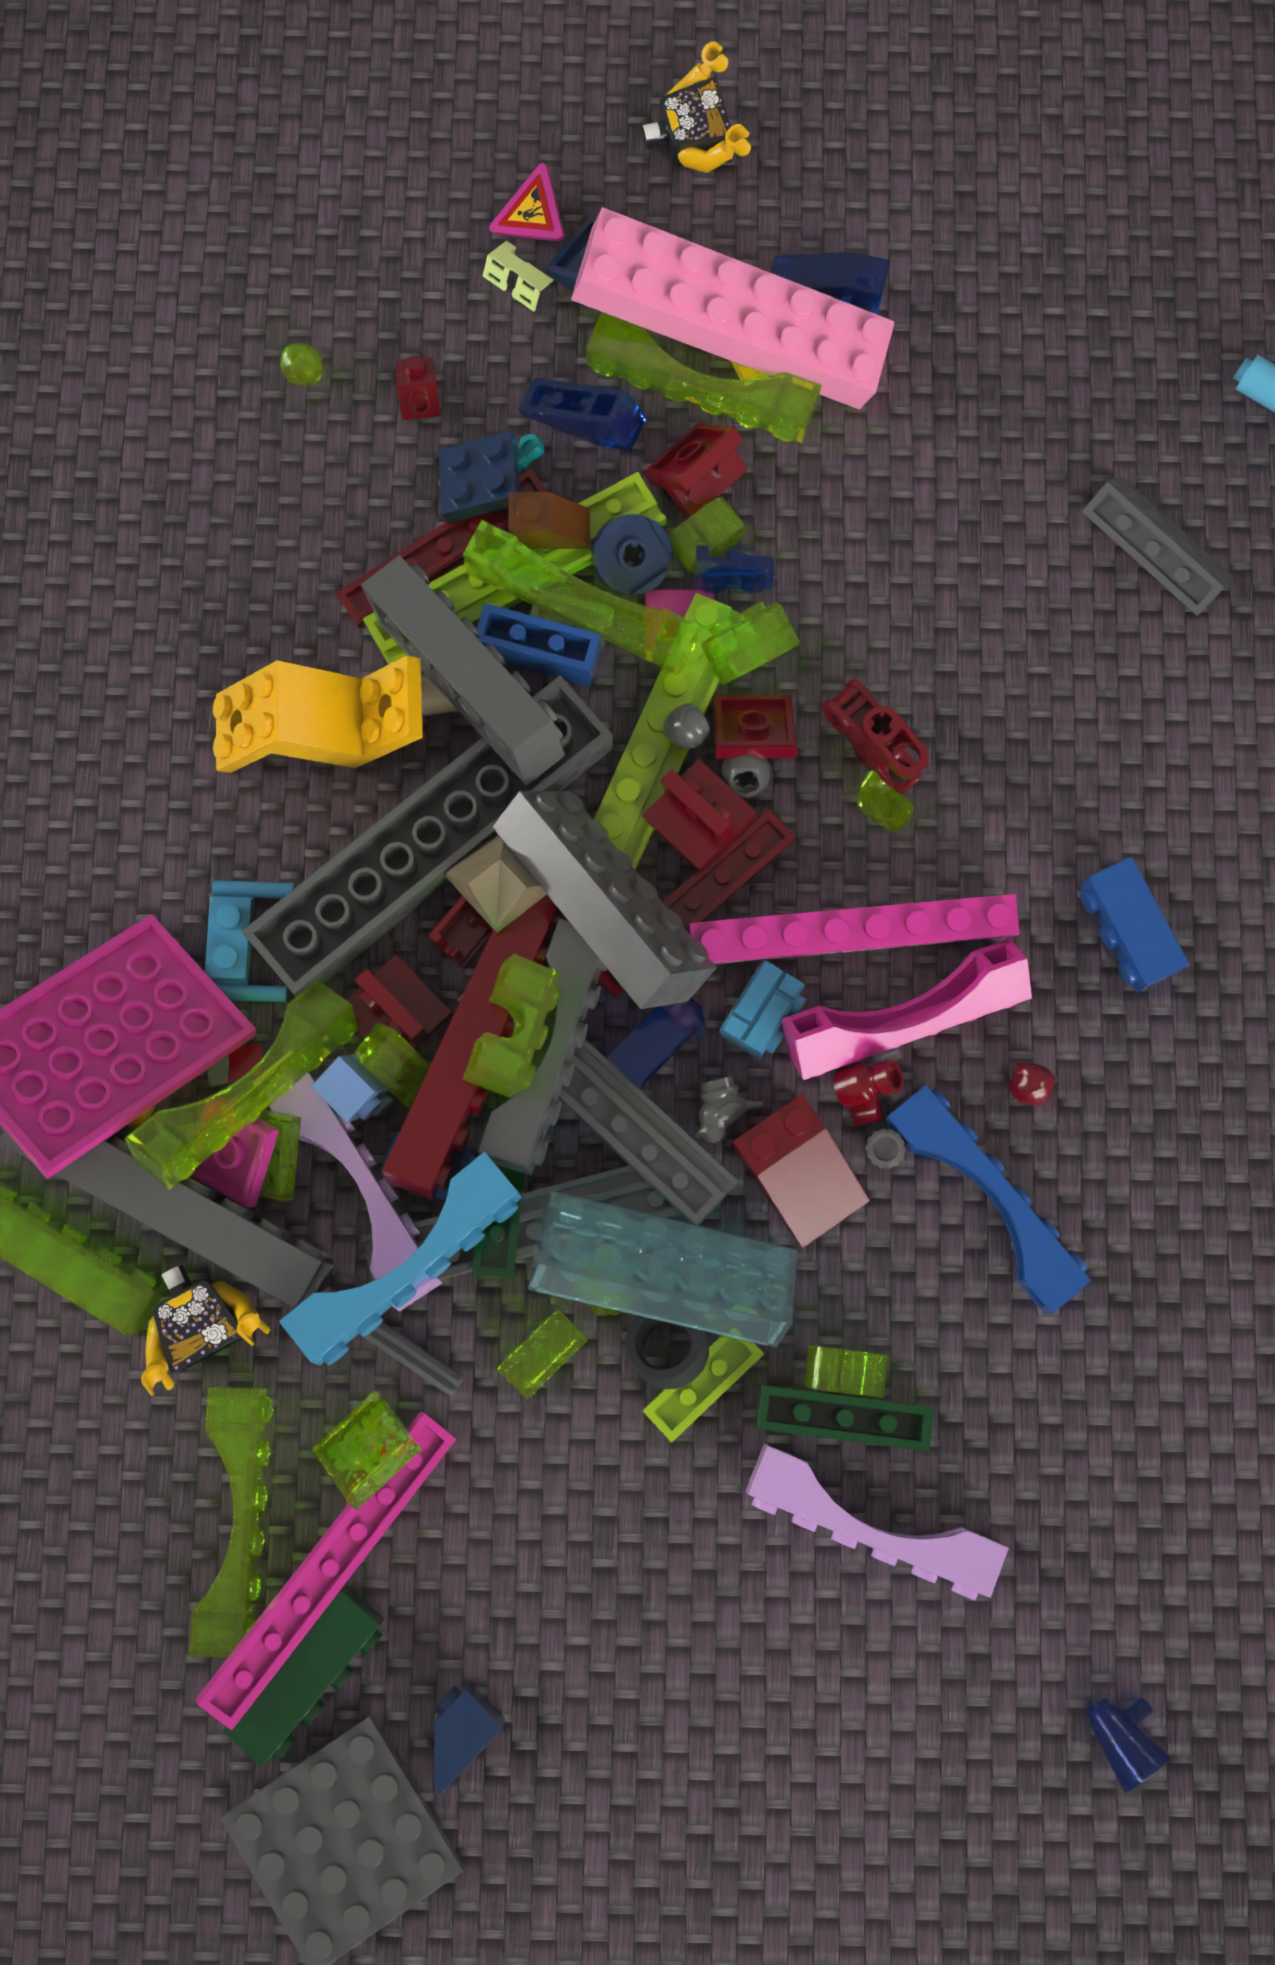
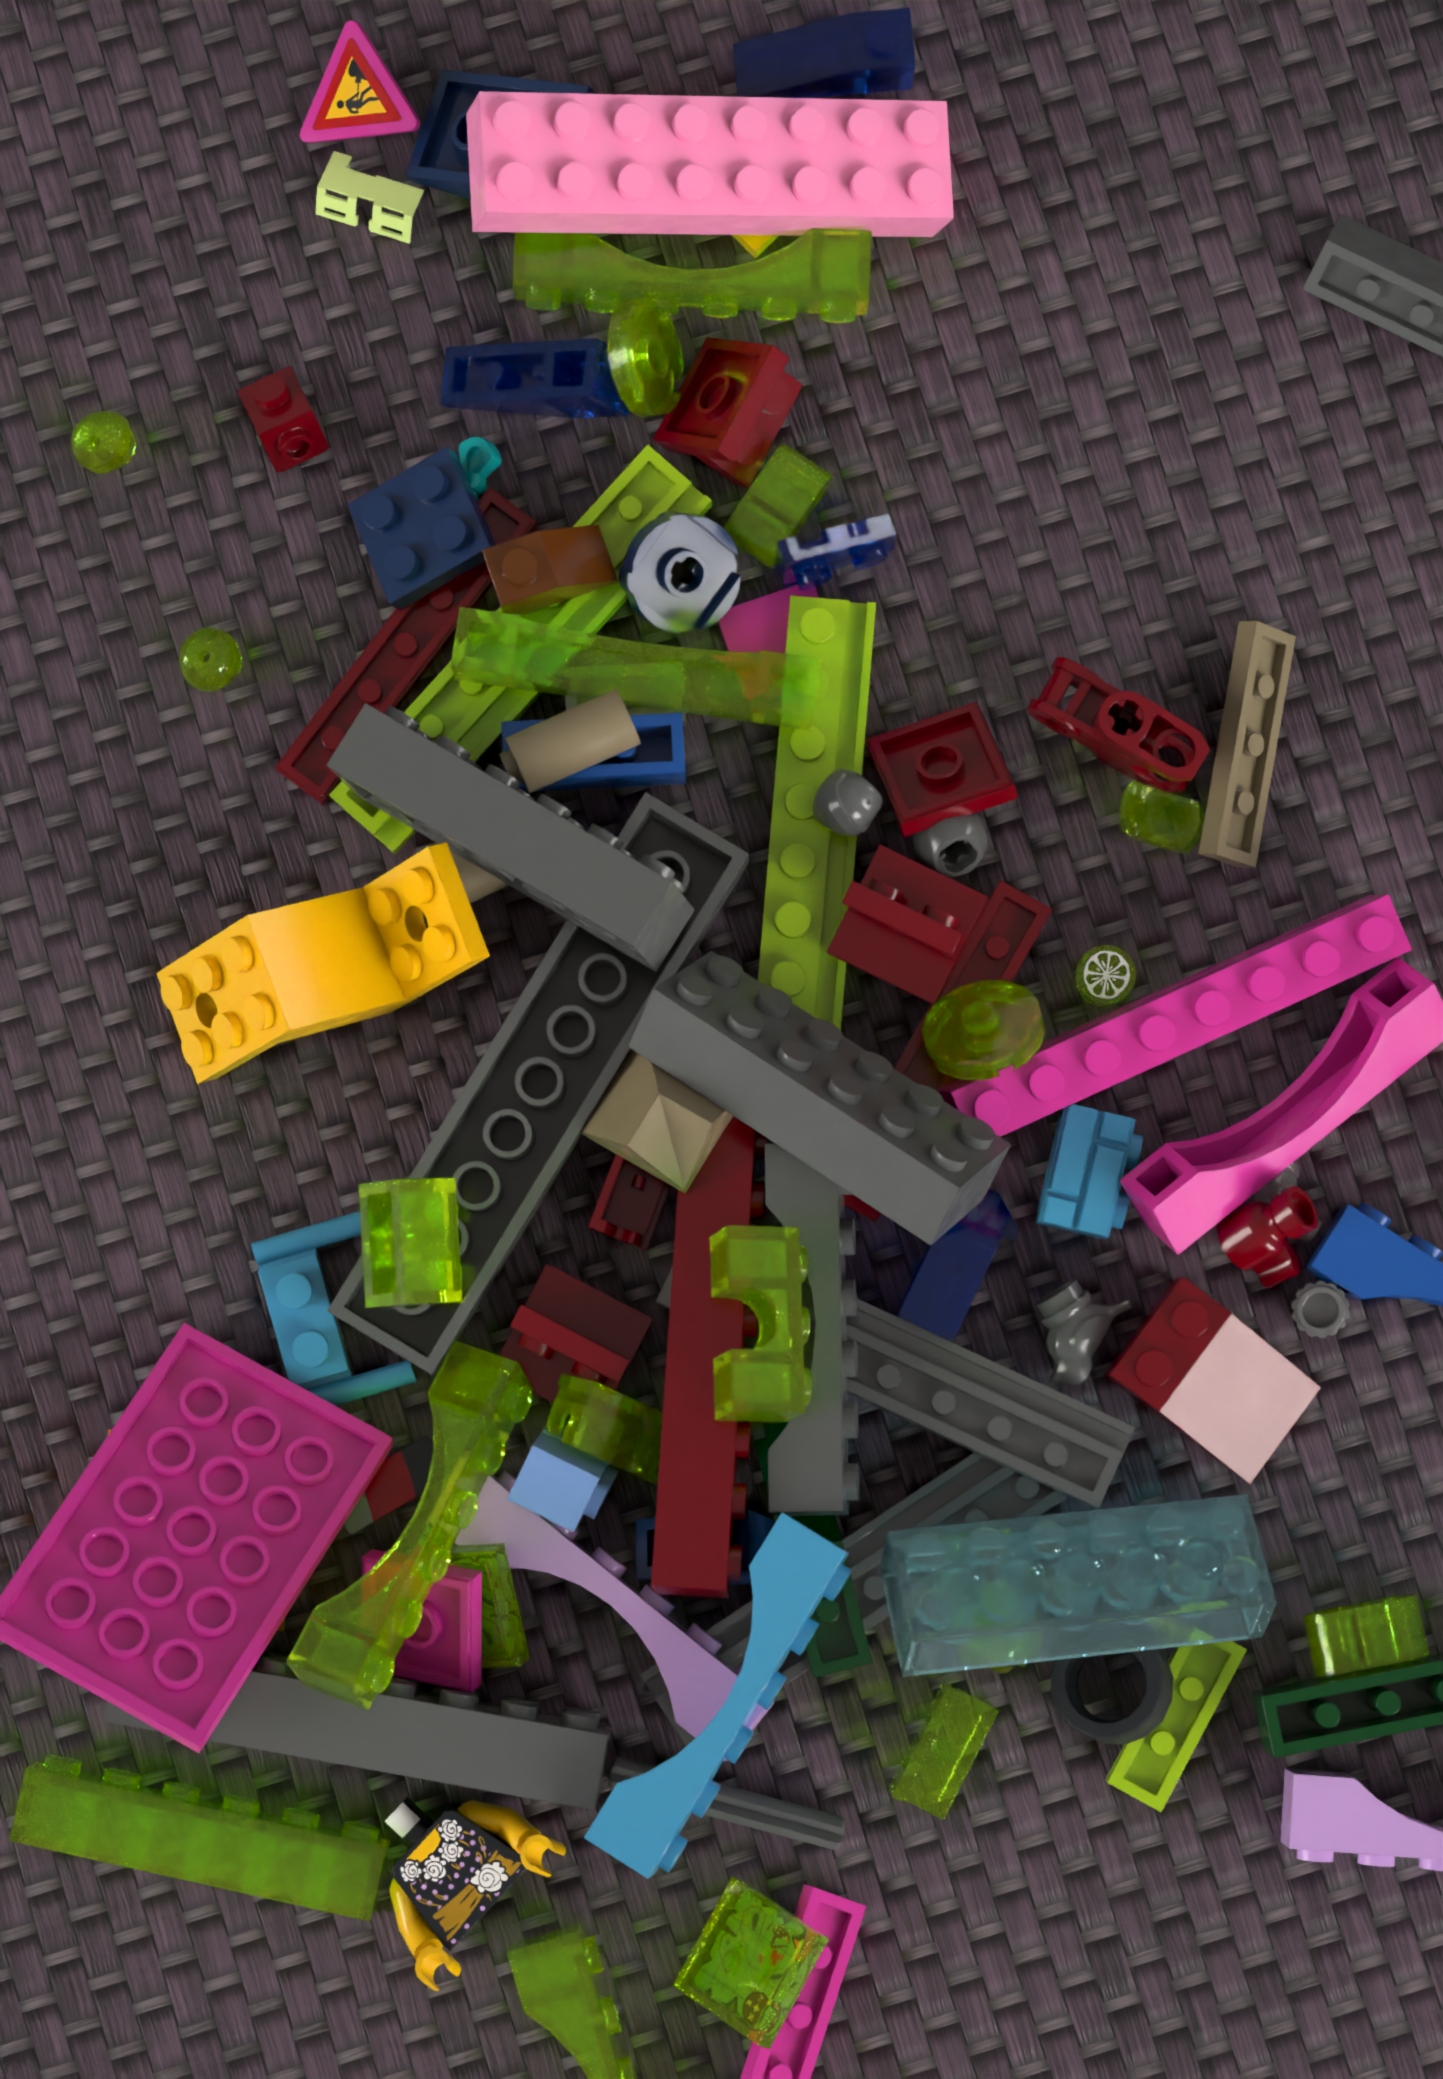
camera: 15 degrees left, 5 degrees up
clear neon green brick [701,601,800,685] -> none
none -> clear neon green piece [179,627,242,692]
none -> clear neon green brick [358,1178,463,1308]
none -> dark tan brick [498,689,641,794]
none -> clear neon green plate [608,296,684,418]
none -> clear neon green plate [922,980,1046,1080]
none -> clear neon green tile [1075,945,1136,1007]
none -> dark tan plate [1198,621,1296,868]

